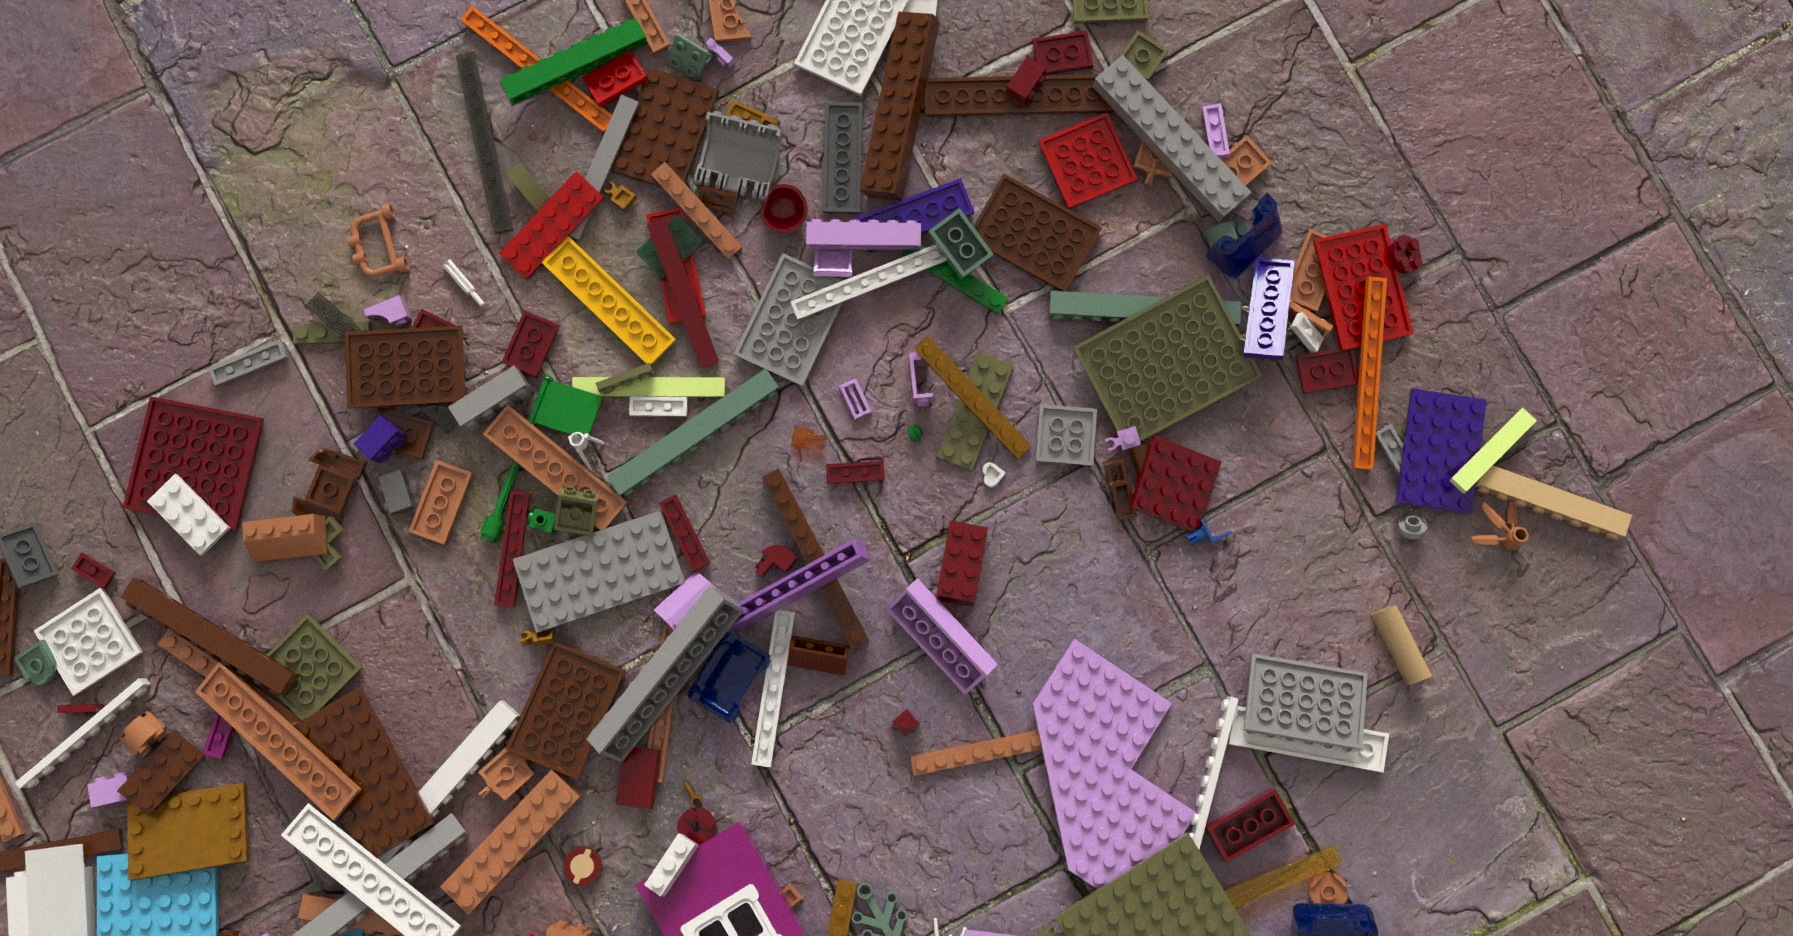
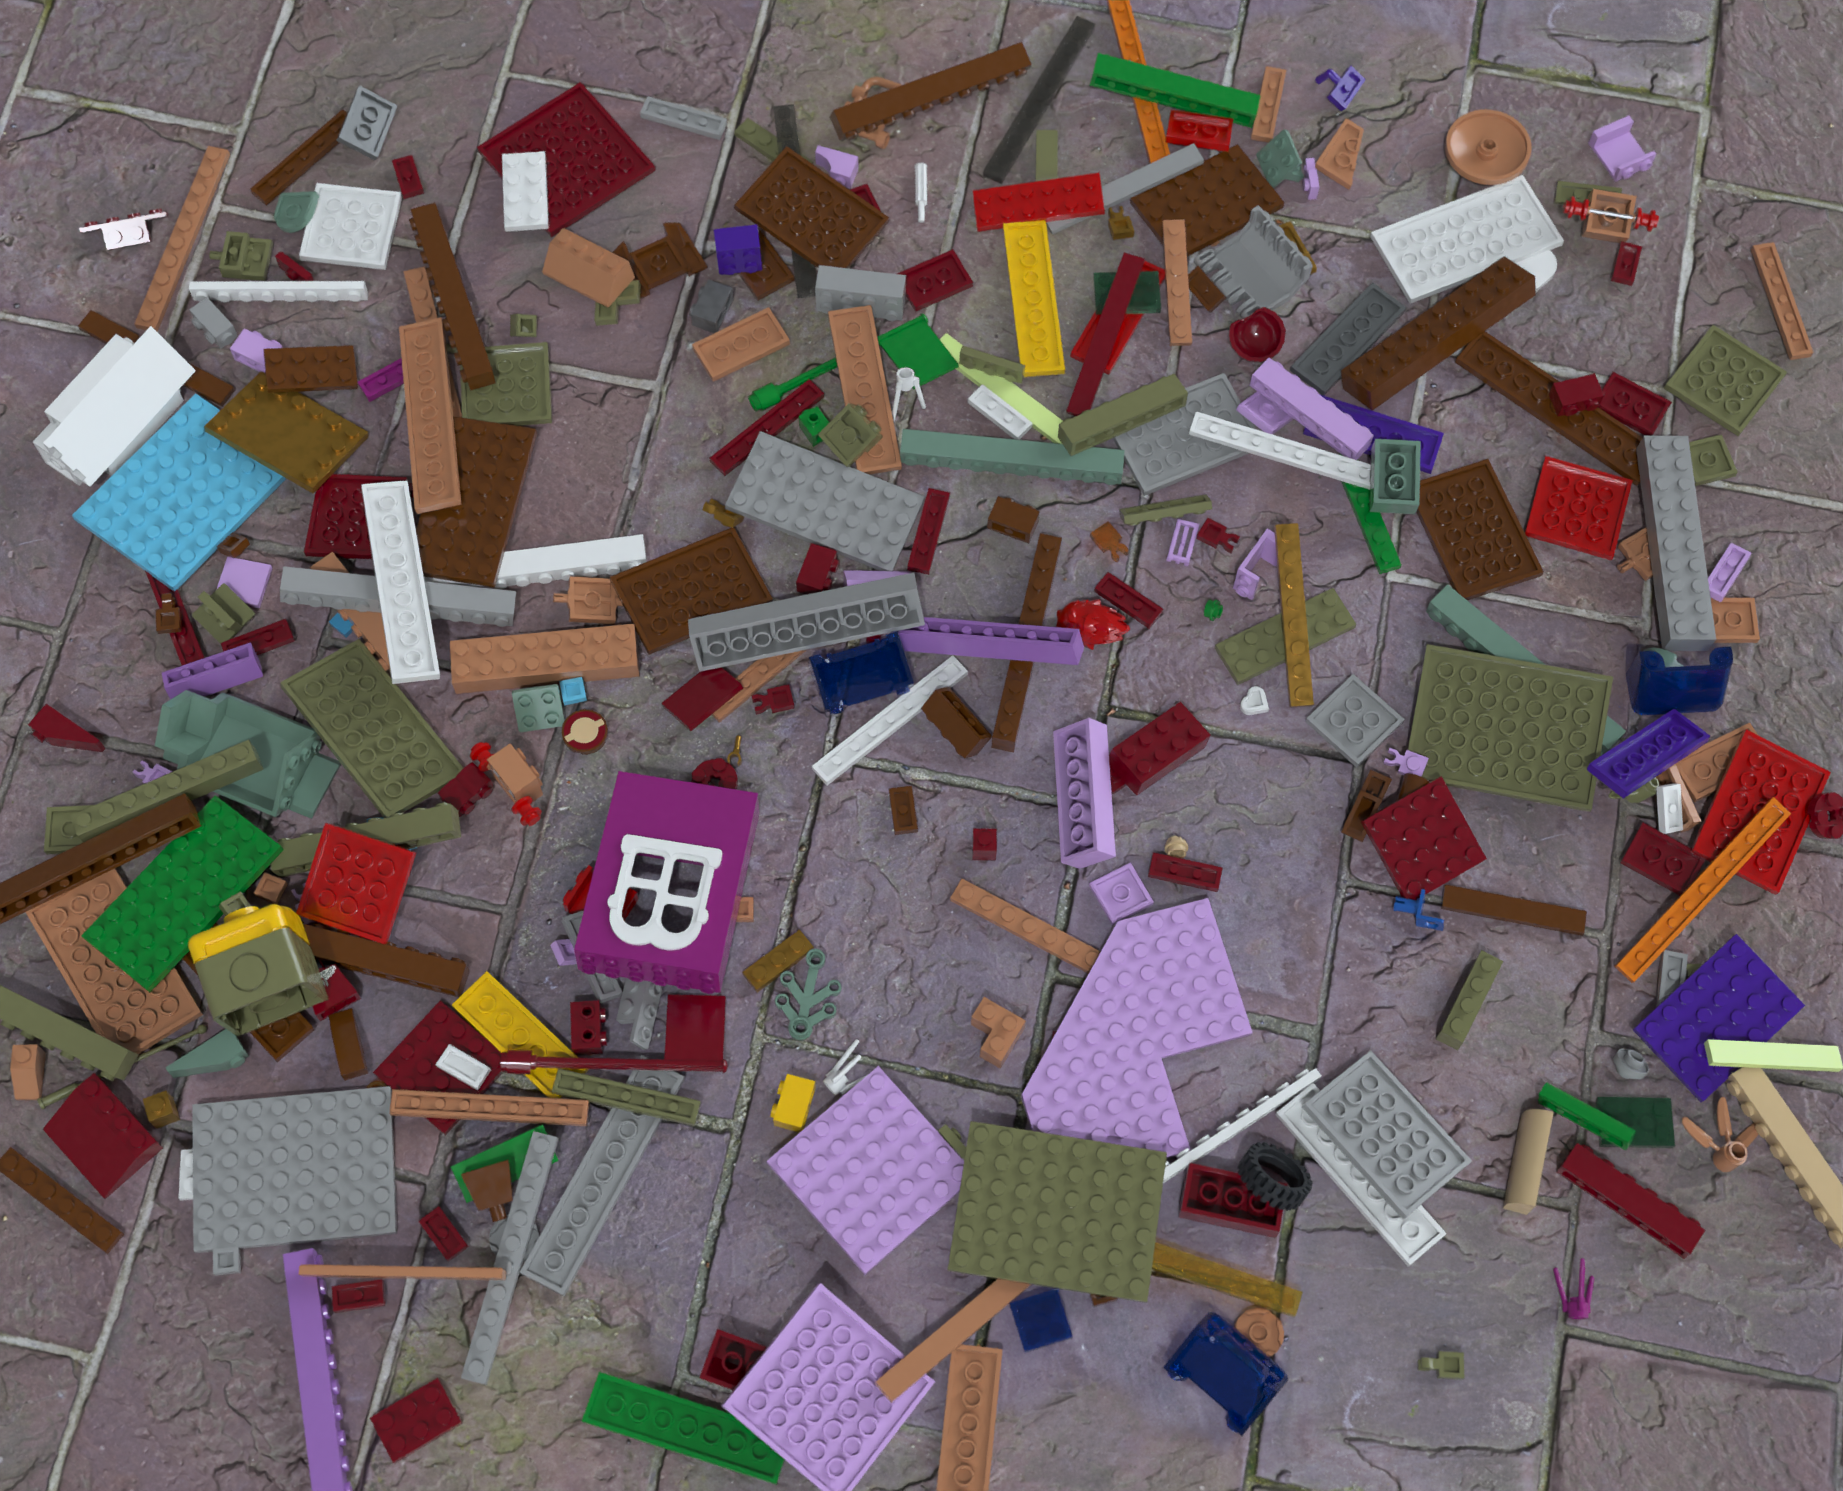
camera: 40 degrees right, 15 degrees down
nougat brick [119,711,169,758] -> none
white brick [644,833,699,897] -> none
dark red brick [755,545,798,578] -> none
none -> light grey brick [189,297,238,349]
none -> olive plate [209,231,273,281]
none -> dark red plate [304,474,414,559]
none -> olive slope [510,314,537,337]
none -> sand green bracket [512,684,565,732]
none -> medium azure plate [559,677,587,706]
none -> dark red plate [751,684,795,715]
none -> dark red brick [796,543,840,595]
none -> reddish brown brick [830,42,1032,140]
none -> reddish brown plate [889,786,918,835]
none -> nougat brick [971,997,1026,1069]
none -> reddish brown brick [987,496,1040,544]
none -> red head [1056,599,1130,650]
none -> olive brick [1058,374,1188,456]
none -> lavender tile [1089,862,1154,925]
none -> olive plate [1119,494,1212,526]
none -> dark red plate [1148,852,1223,892]
none -> tan plate [1164,835,1188,859]
none -> dark red plate [1196,517,1240,554]
none -> black tyre [1238,1142,1312,1211]
none -> olive plate [1418,1351,1464,1380]
none -> olive brick [1436,950,1503,1051]
none -> reddish brown tile [1441,885,1587,936]
none -> green brick [1538,1082,1636,1150]
none -> magenta plant [1553,1258,1594,1320]
none -> dark red brick [1556,1143,1706,1259]
none -> clear green plate [1596,1097,1675,1148]

